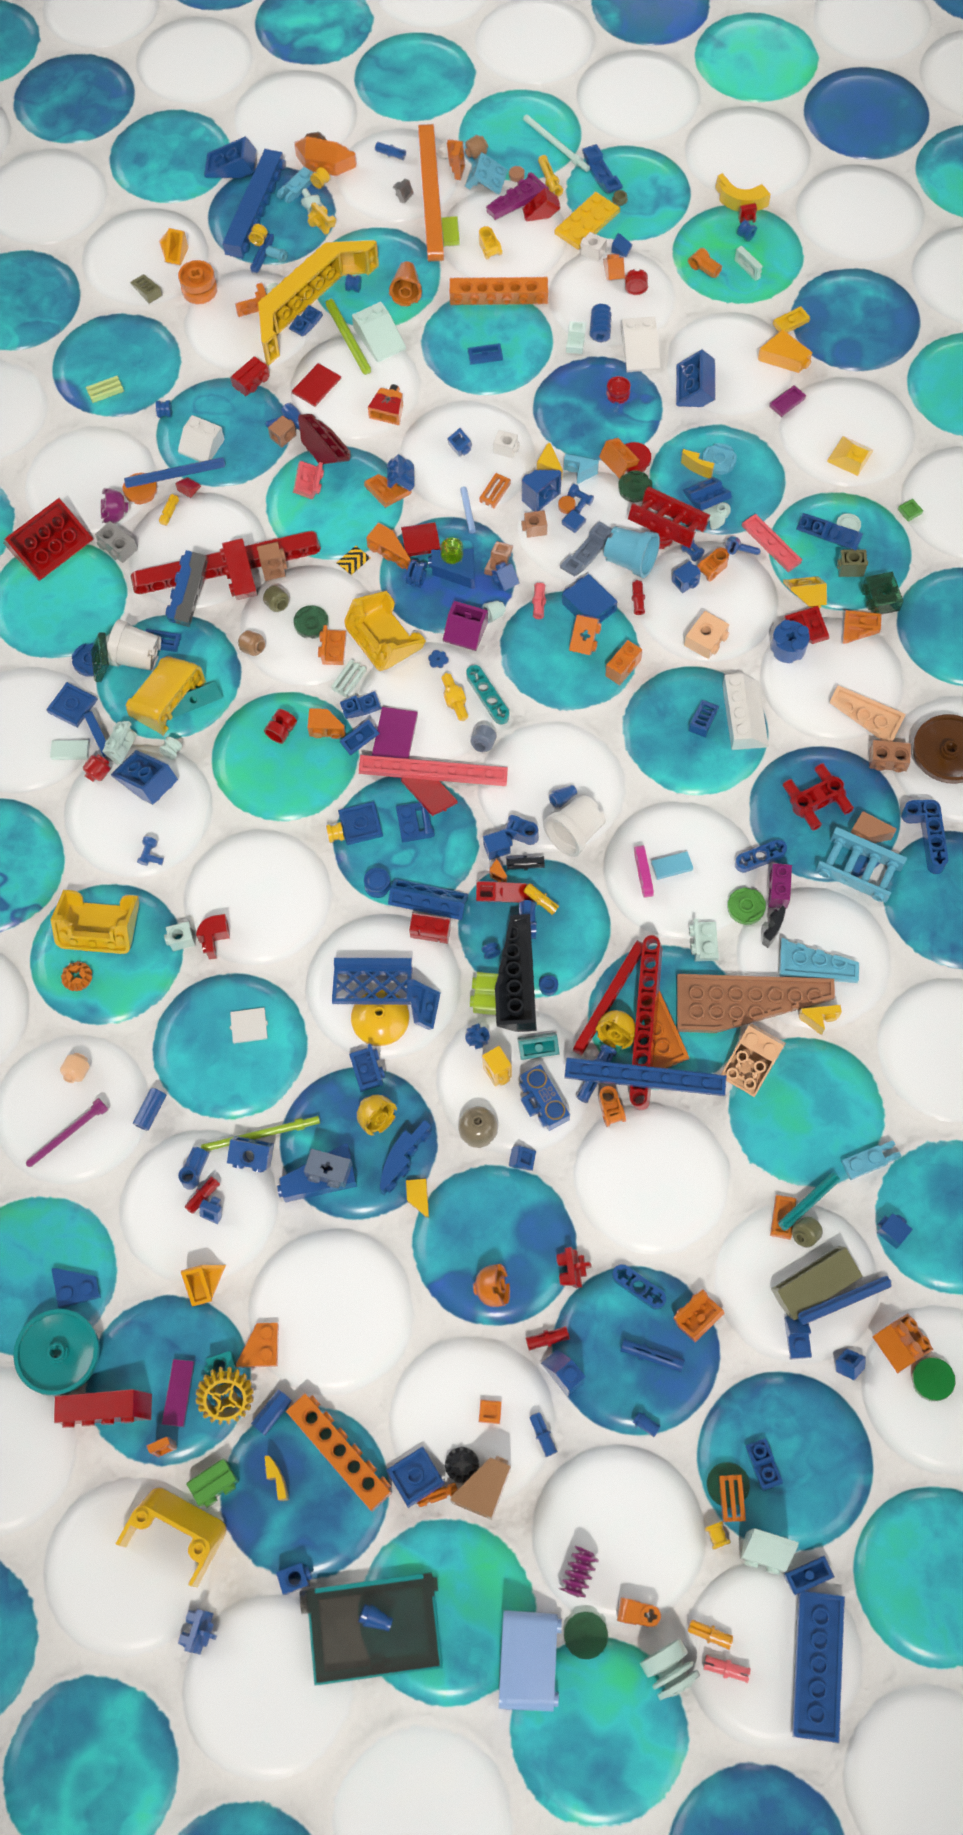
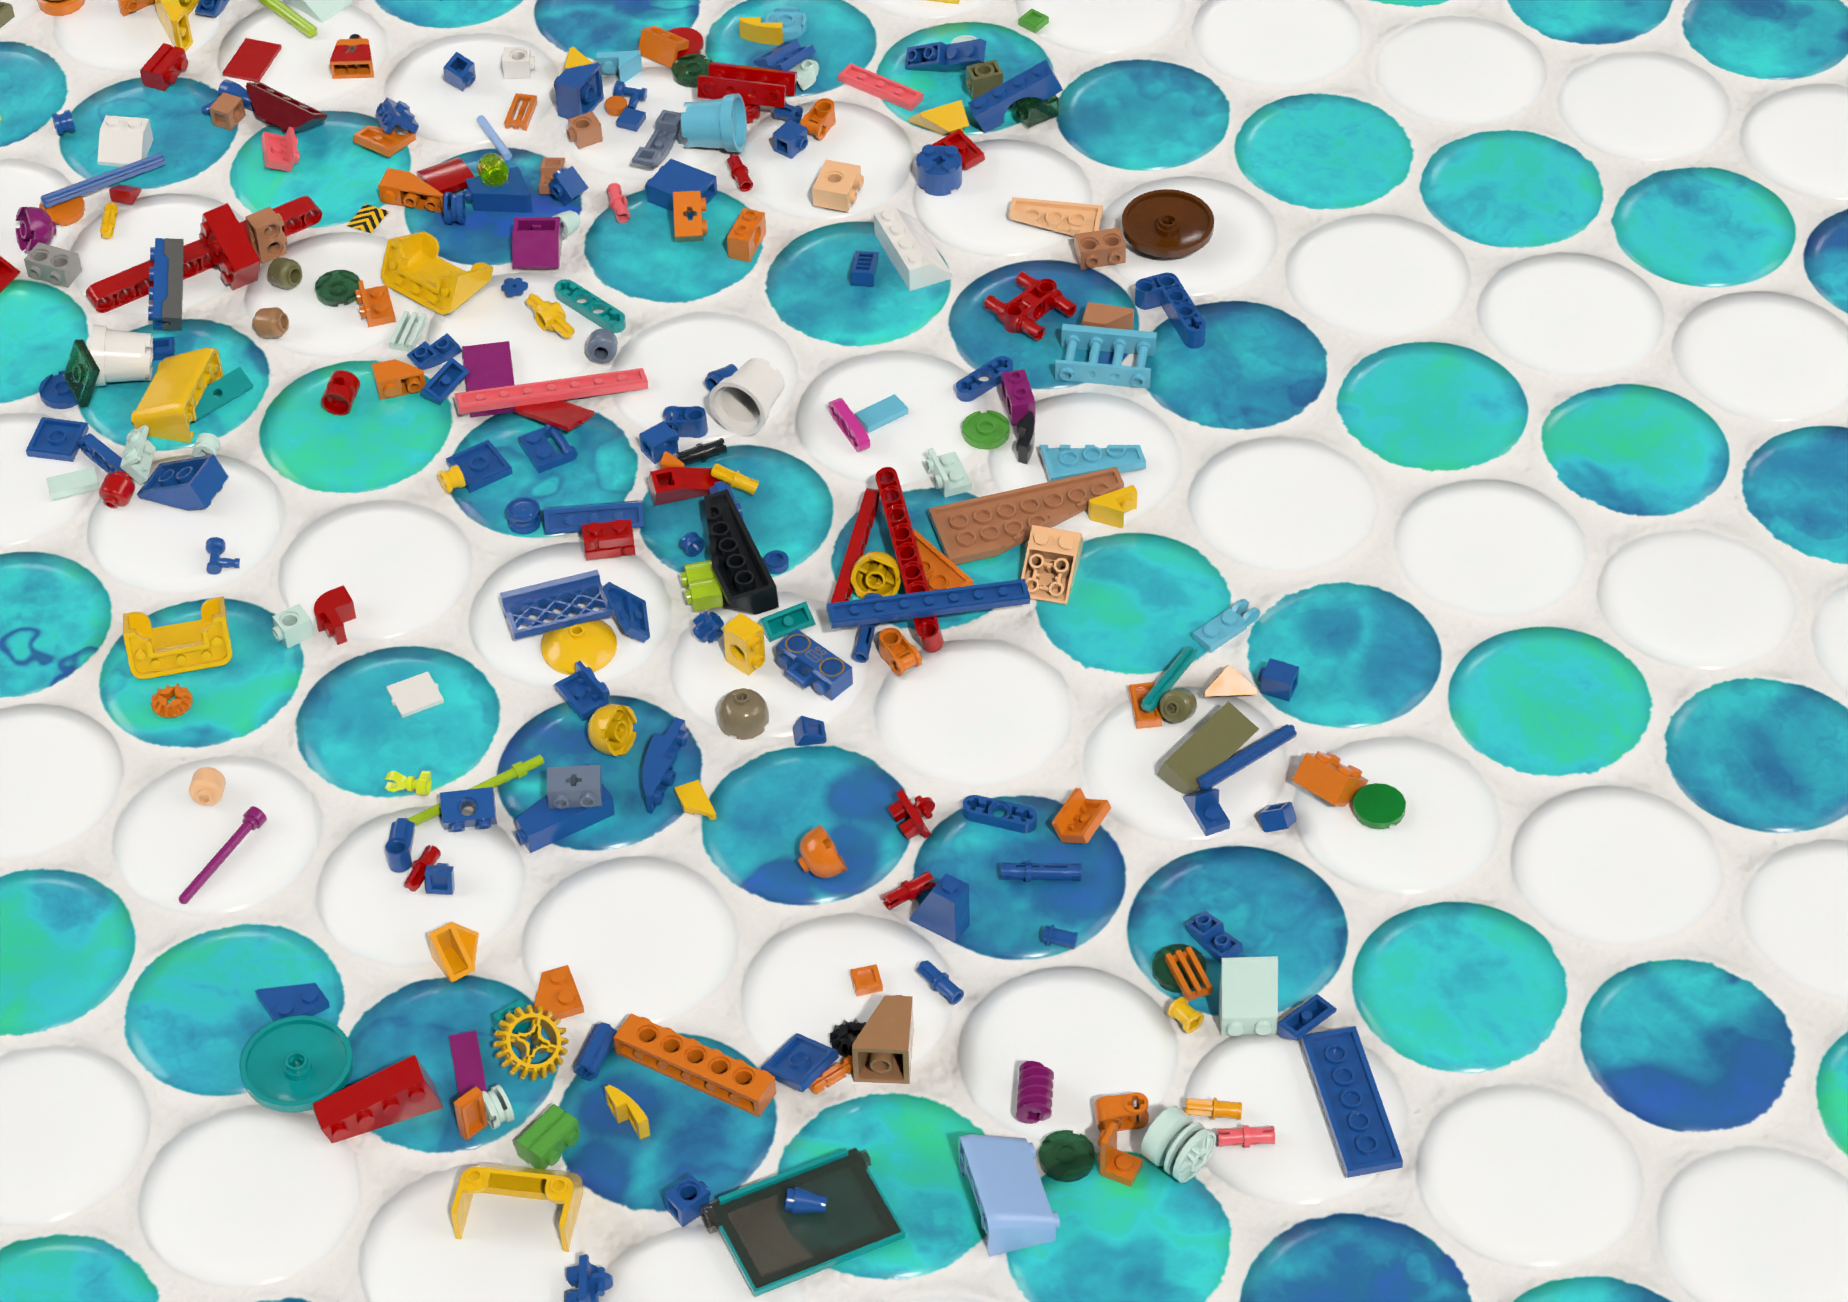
camera: 20 degrees left, 20 degrees down
blue axle [132,1087,167,1131] -> none
blue piece [725,536,761,555] -> none
orange wing [842,610,882,644] -> none
none -> neon yellow piece [385,771,432,796]
none -> light aqua wheel [482,1084,514,1129]
none -> blue arch [968,59,1063,133]
none -> orange bracket [1097,1122,1143,1187]
none -> slope [1203,665,1257,697]

